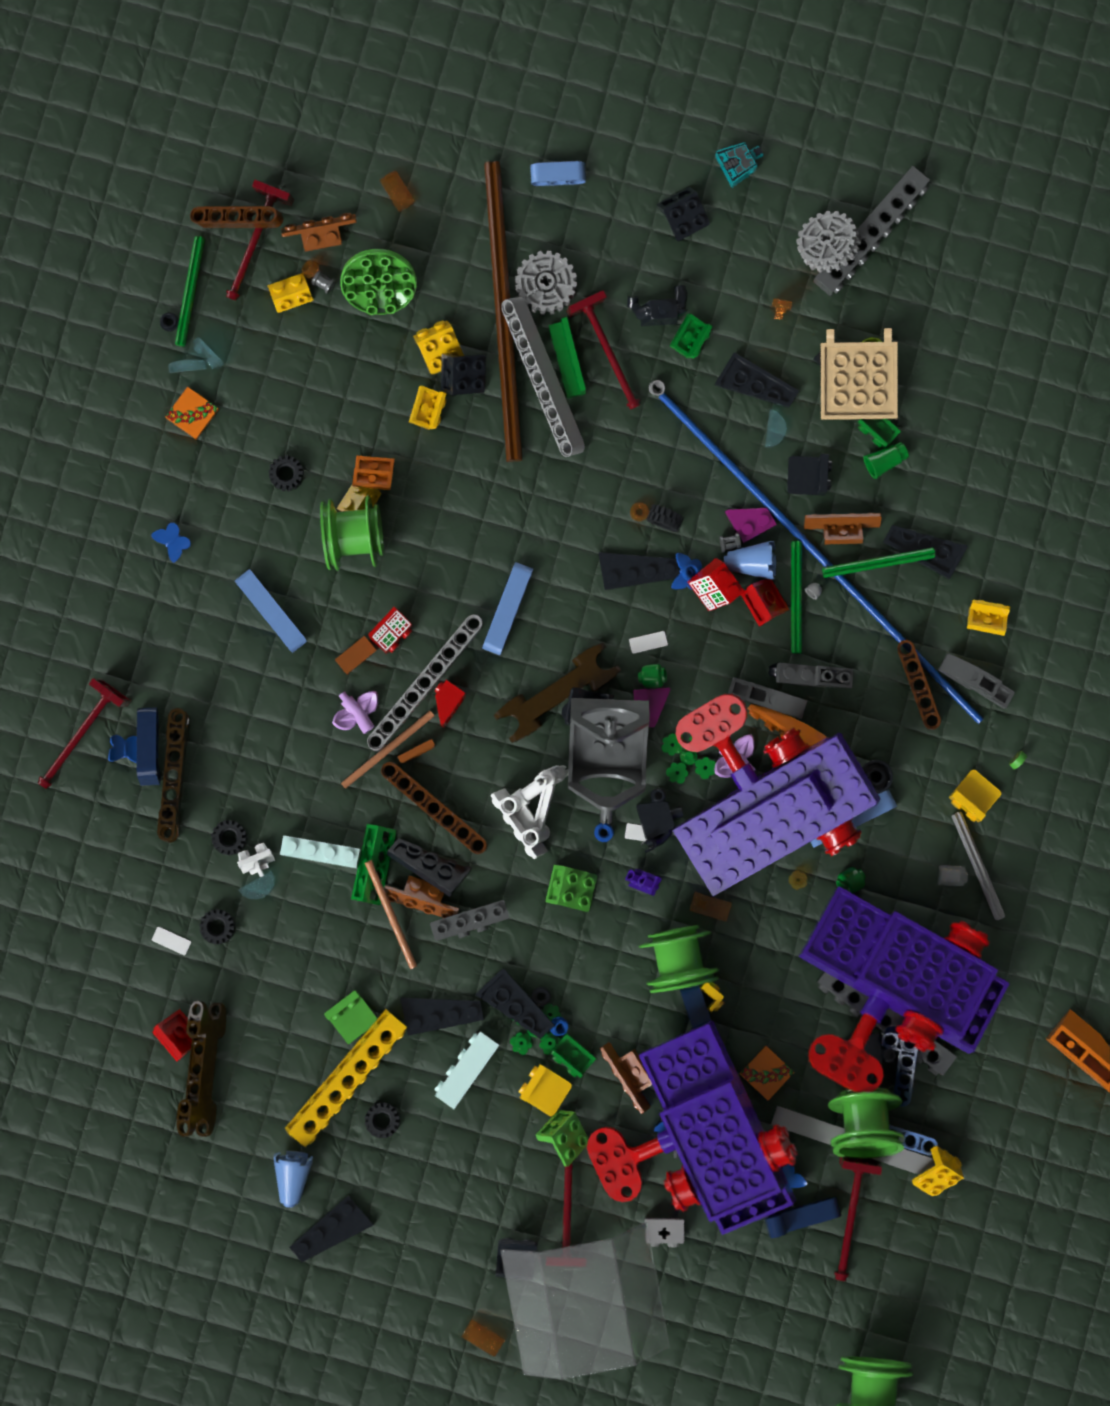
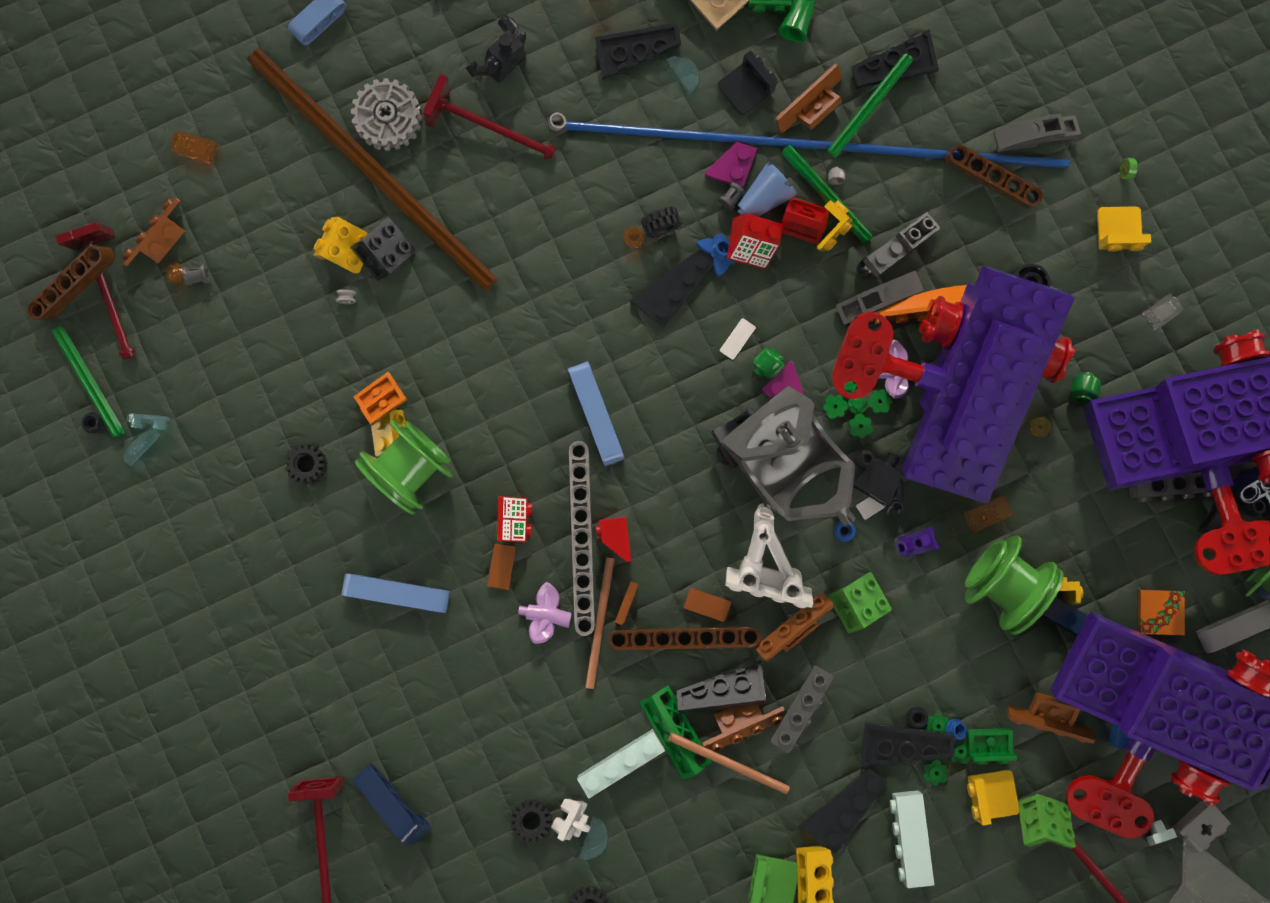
camera: 35 degrees left, 0 degrees up
blue animal [108,735,137,763] -> none
blue animal [151,523,191,563] -> none
dark brown piece [157,708,190,843] -> none
orange tile [165,387,219,440] -> none
yellow bracket [267,273,313,313] -> none
bright green bracket [340,249,417,315] -> none
yellow bracket [409,386,446,430] -> none
dark brown piece [493,643,621,743] -> none
light grey beam [501,297,585,457] -> none
green fence [548,317,586,399] -> none
green bracket [669,314,713,358] -> none
light grey axle [952,812,1005,920] -> none
yellow bracket [967,600,1010,636] -> none
none -> light grey bush [336,290,356,304]
none -> dark orange tile [683,587,732,622]
none -> dark orange bracket [755,593,834,662]
none -> yellow bracket [817,200,853,252]
none -> light aqua tile [1146,820,1177,846]

